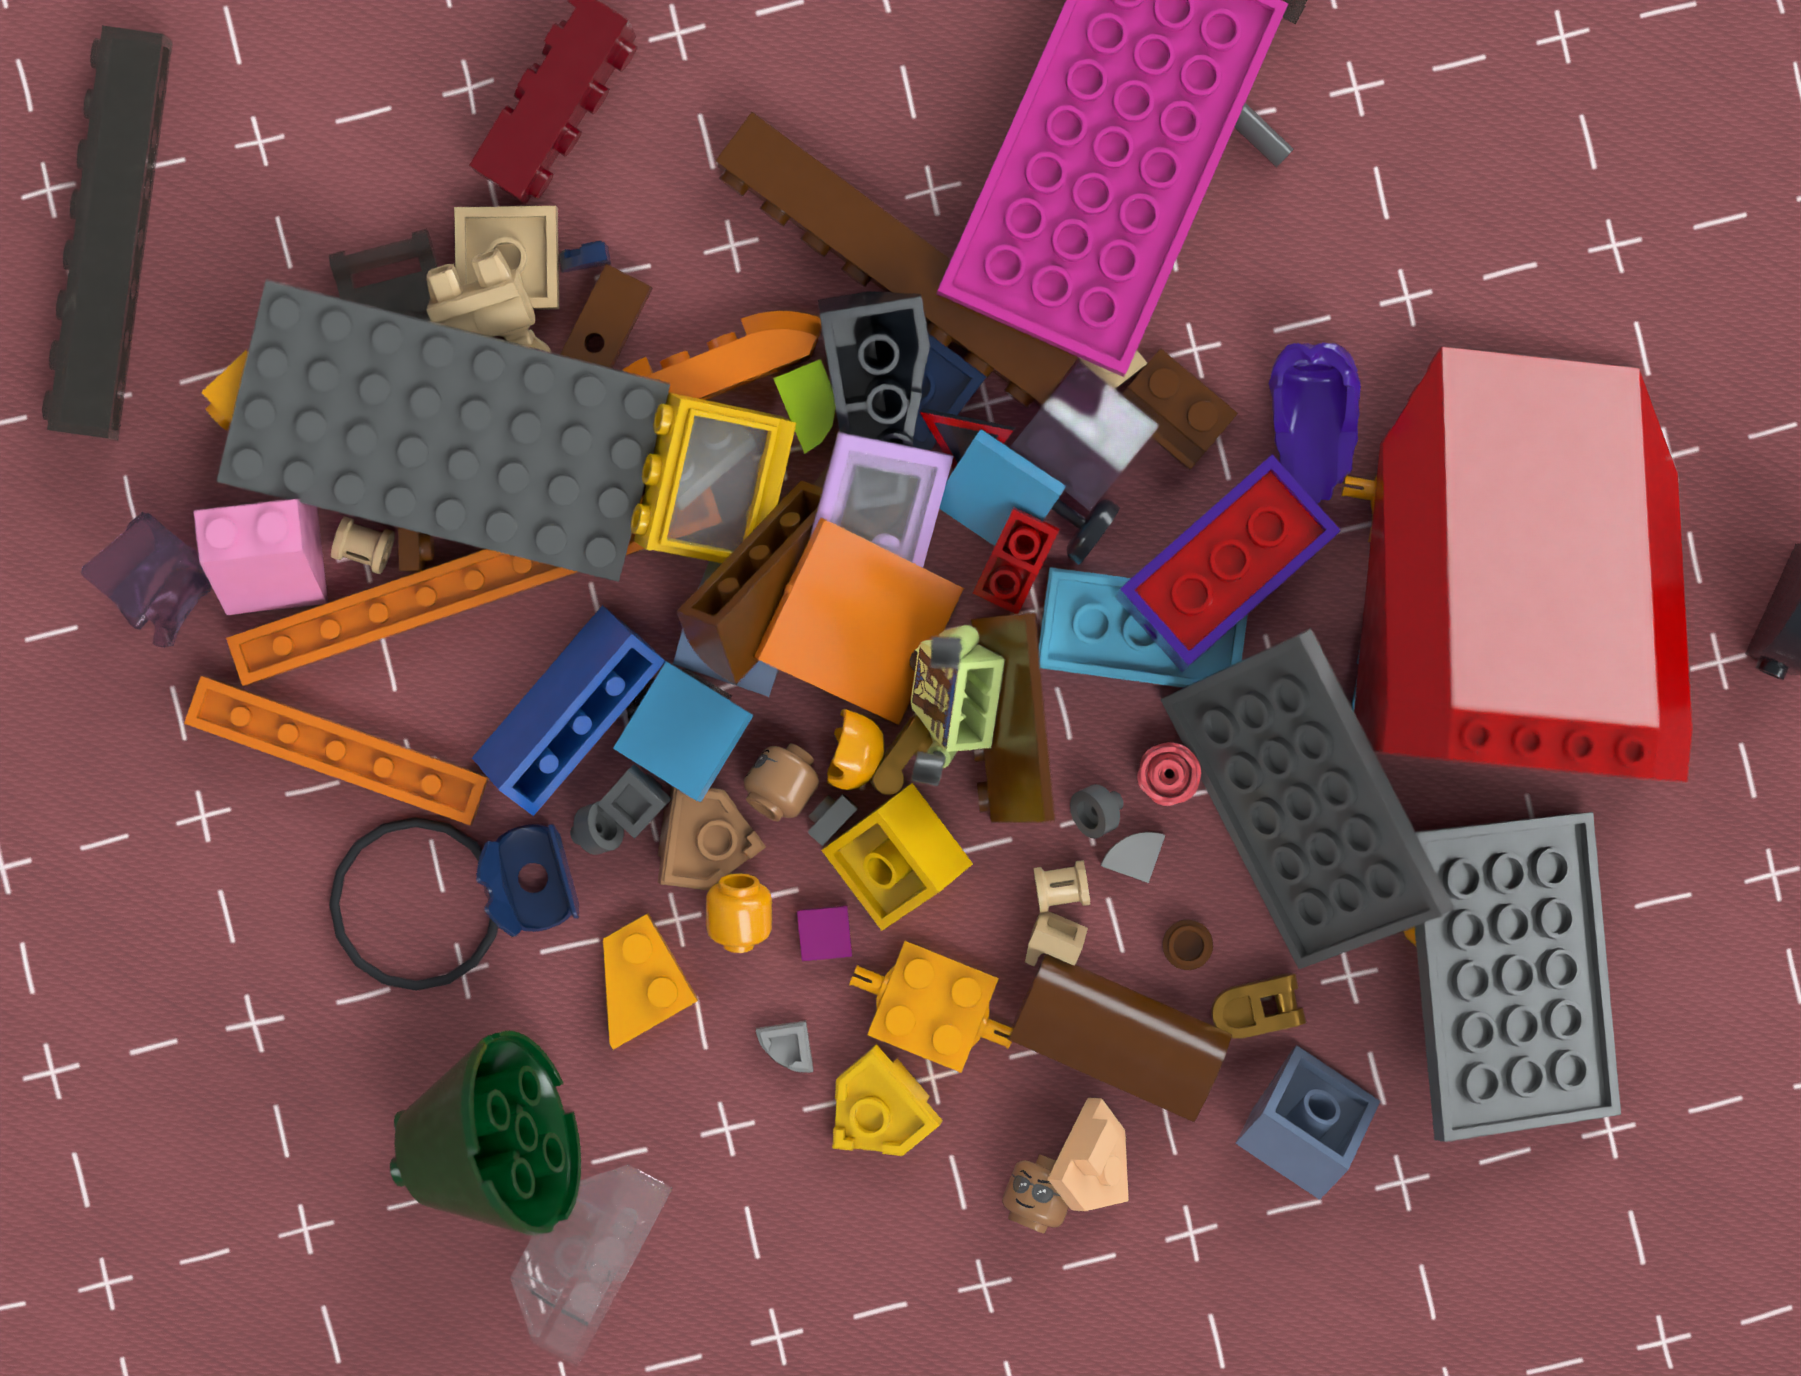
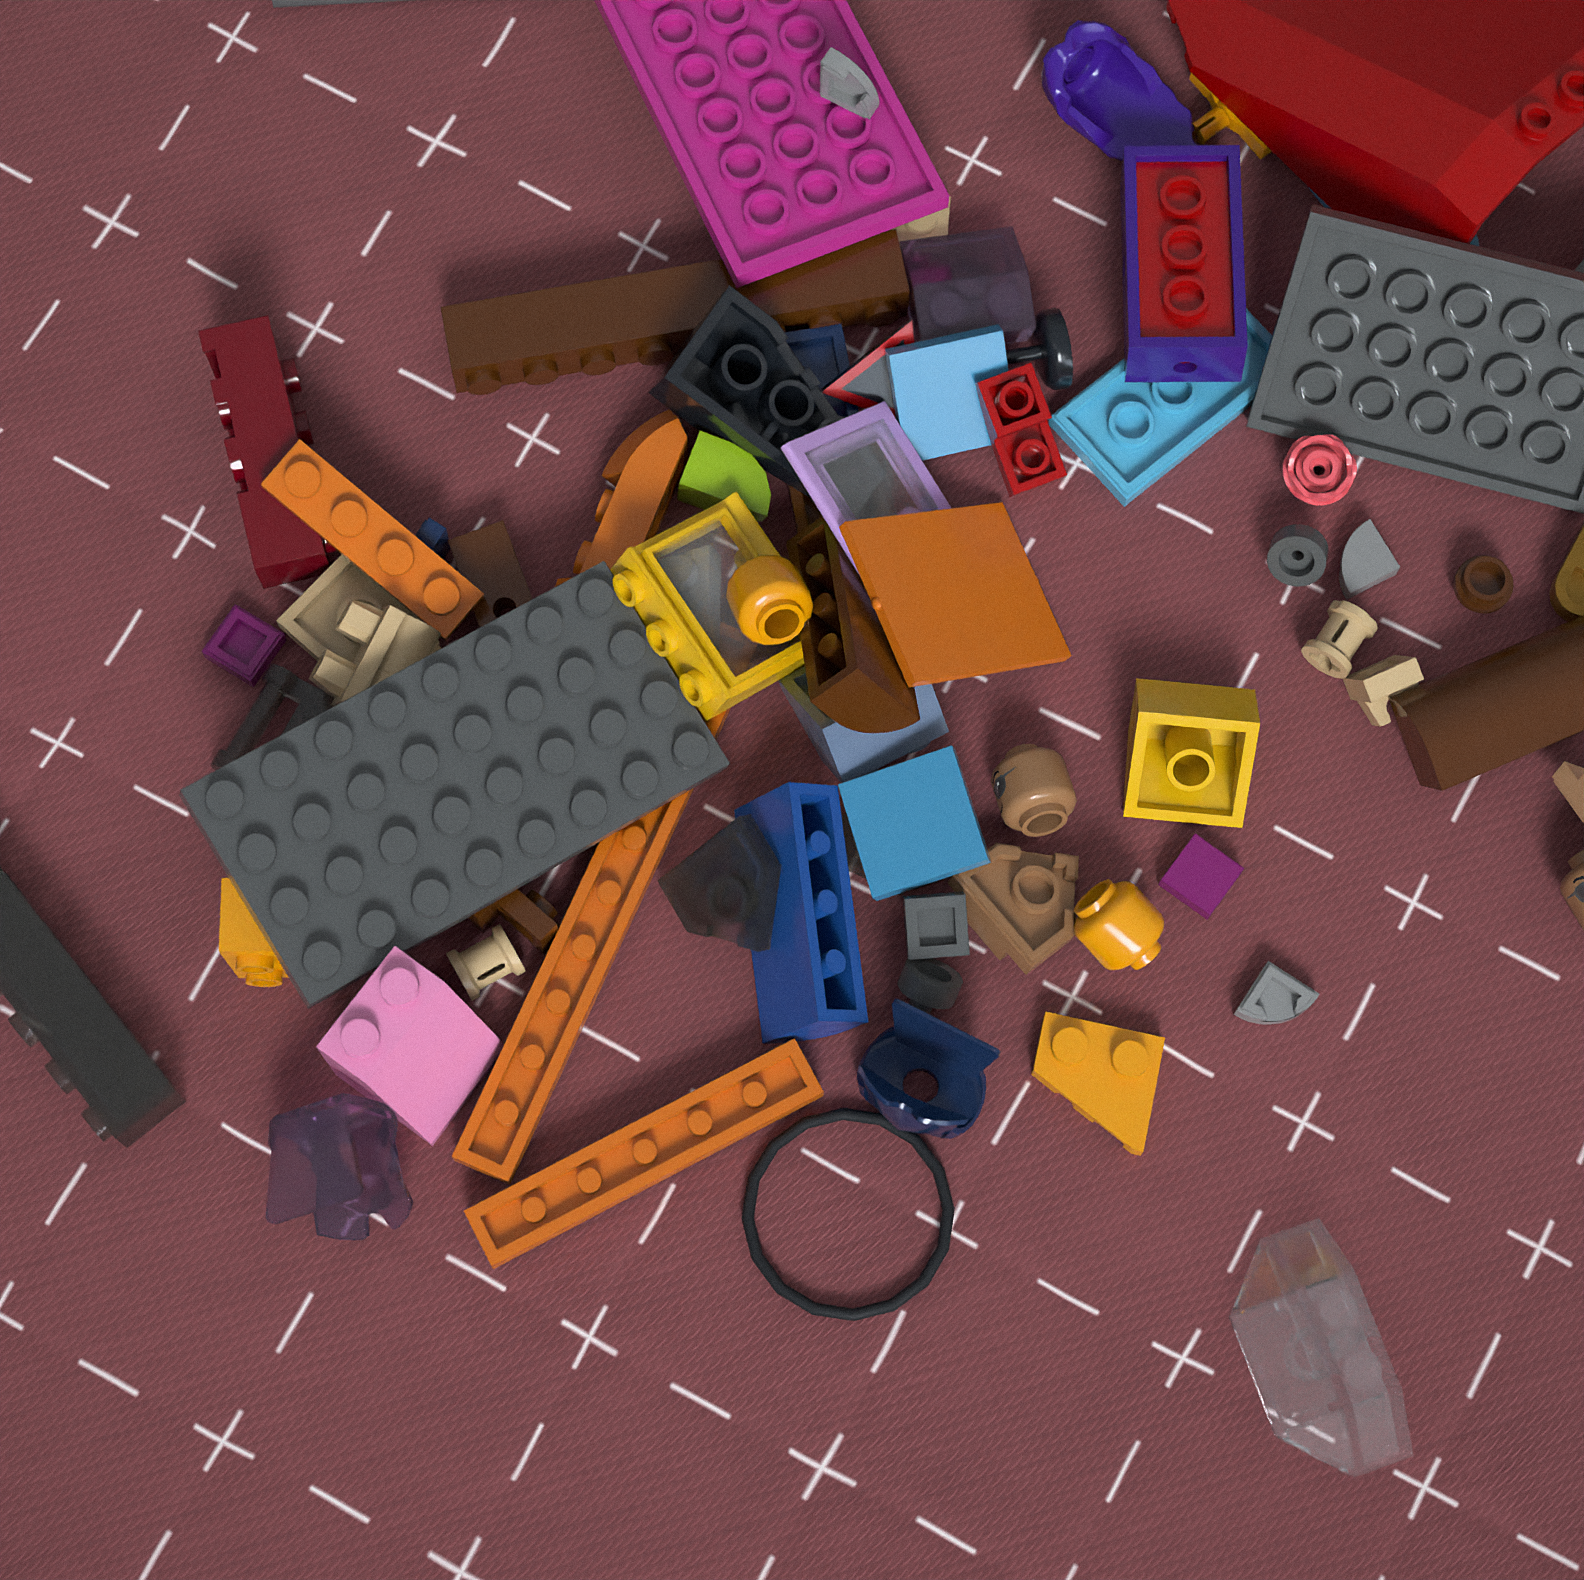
camera: 50 degrees left, 15 degrees down
dark green cone [390,1031,581,1236] -> none
dark grey plate [808,793,858,846] -> none
light orange hair [827,709,884,790] -> none
yellow plate [832,1044,943,1156] -> none
light orange plate [849,941,1012,1073] -> none
pearl gold plate [870,713,933,795] -> none
yellowish green torso [910,625,1005,786] -> none
reddish brown slope [971,612,1055,823] -> none
reddish brown plate [1112,348,1238,471] -> none
none -> magenta tile [201,604,287,688]
none -> orange plate [261,439,484,641]
none -> clear smoke plate [657,814,781,952]
none -> light orange head [726,555,813,645]
none -> light grey tile [820,47,879,120]

